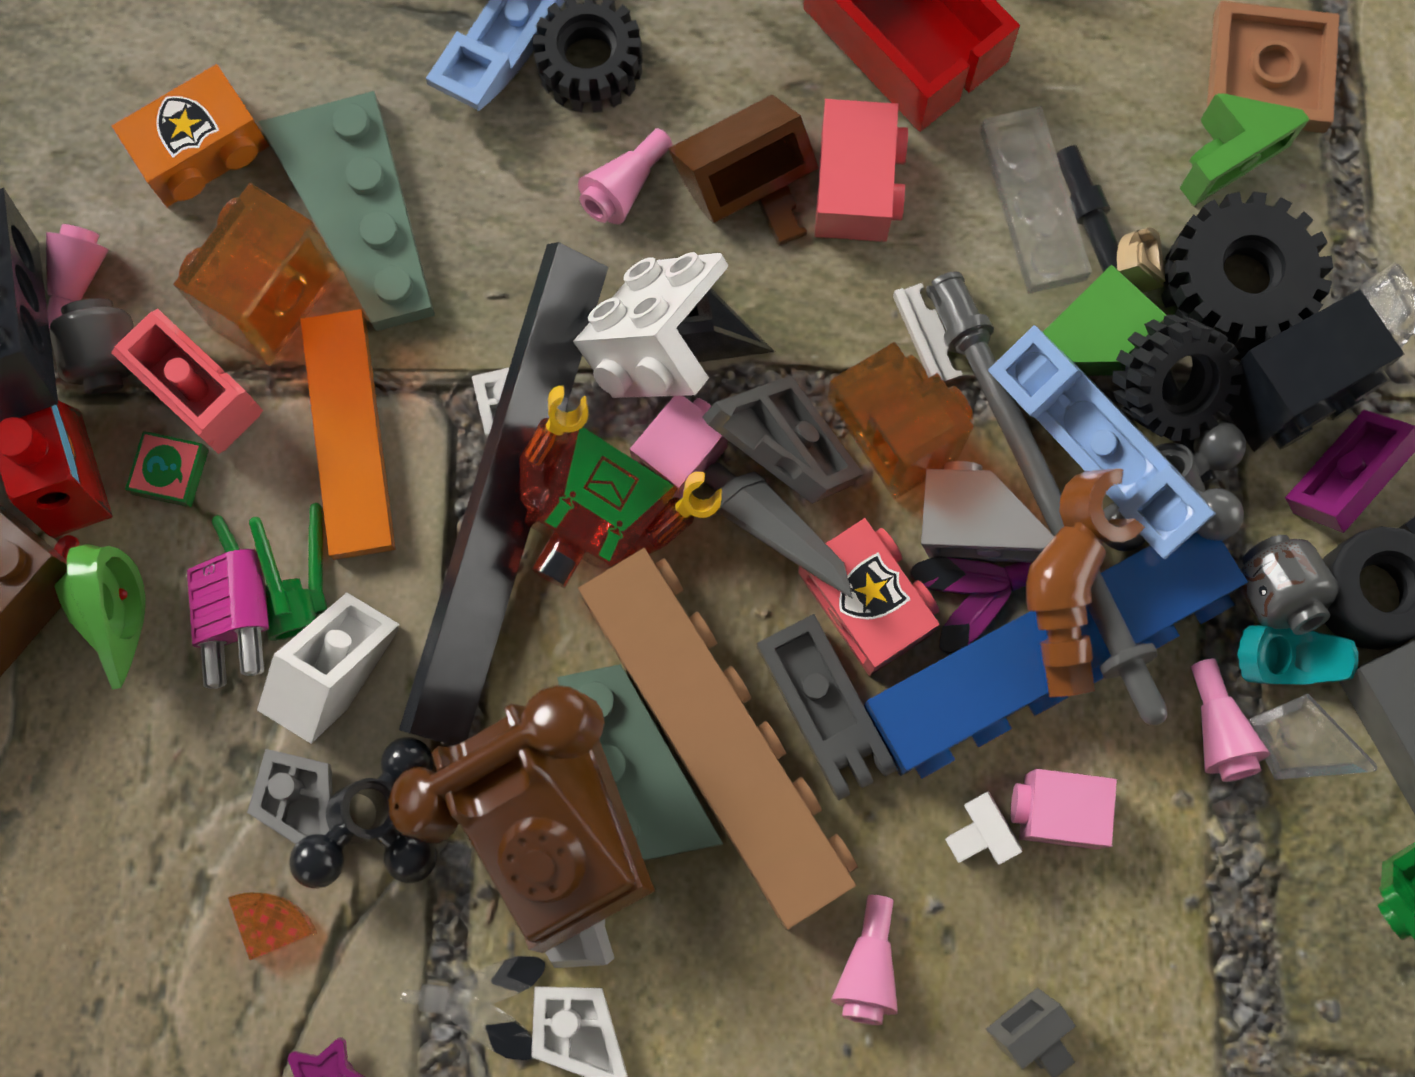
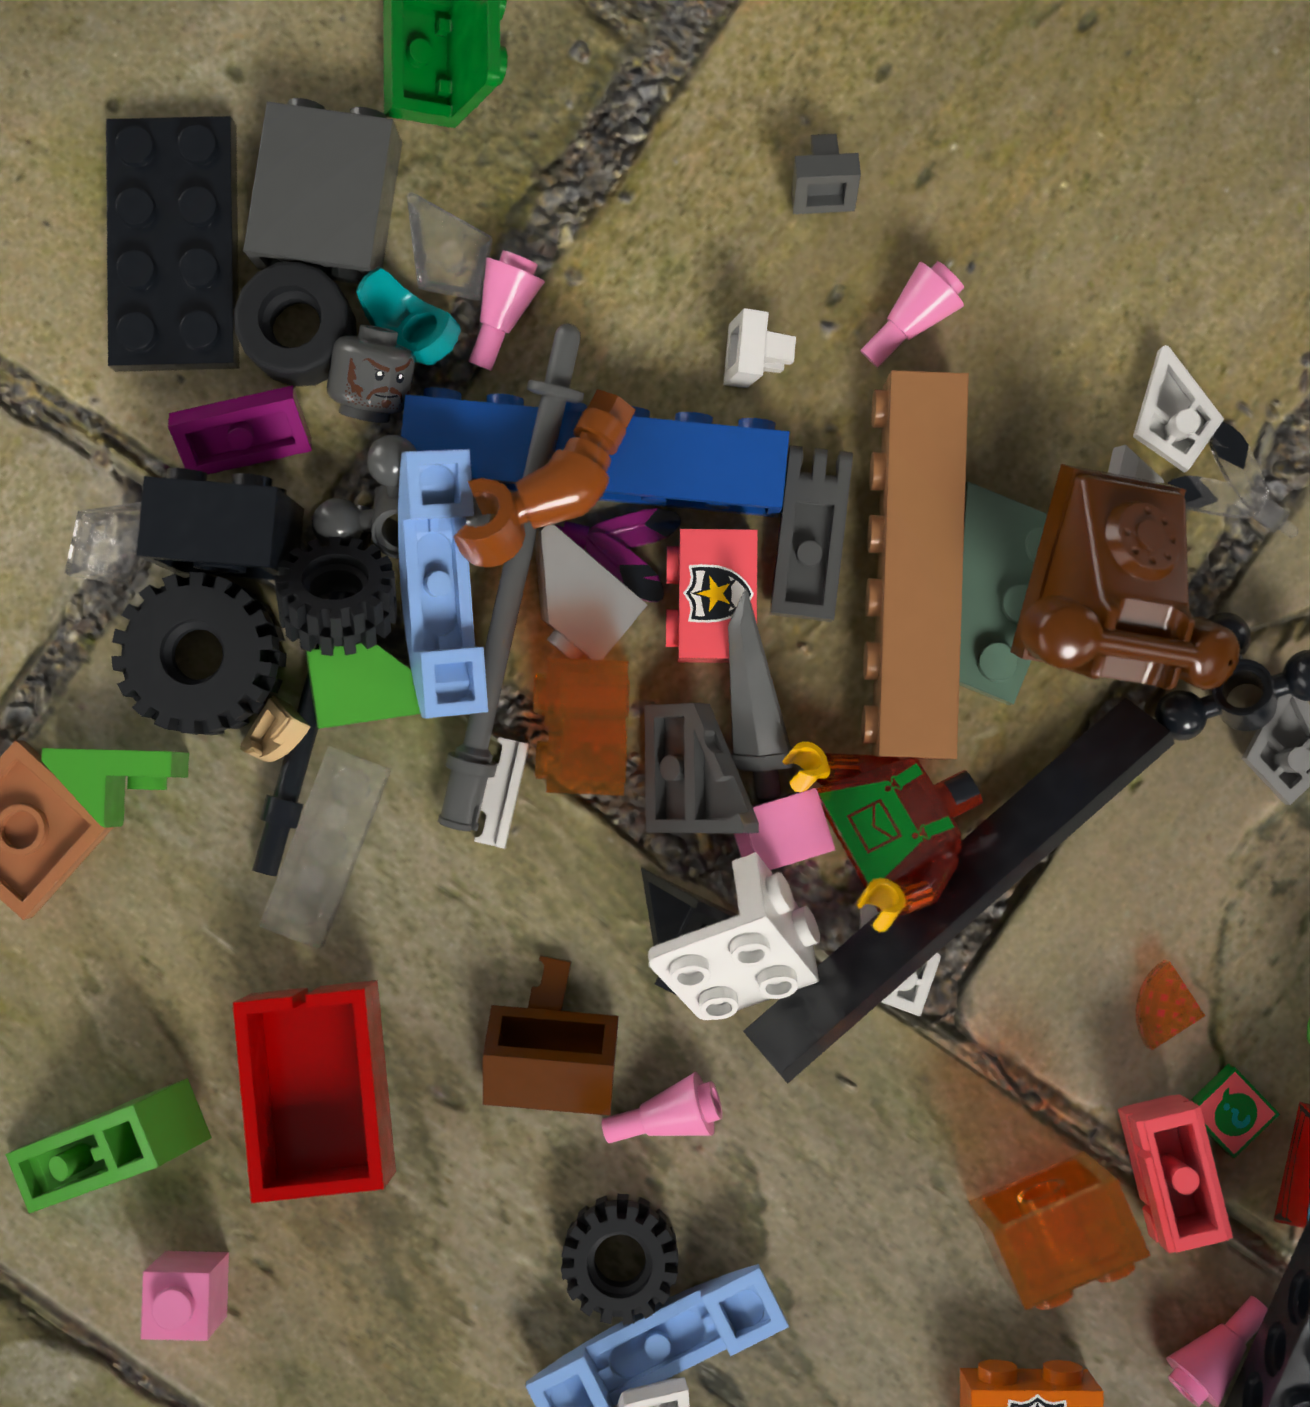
camera: 145 degrees left, 10 degrees up
dark grey head [49,298,134,394] -> none
dark pink piece [187,549,269,689] -> none
green plant [212,503,328,641] -> none
white slope [257,593,400,744] -> none
sand green wing [258,91,435,331] -> none
orange tile [300,309,396,560] -> none
coral brick [814,99,908,242] -> none
bright pink brick [1011,769,1117,850] -> none
none -> clear orange tile [1136,960,1205,1050]

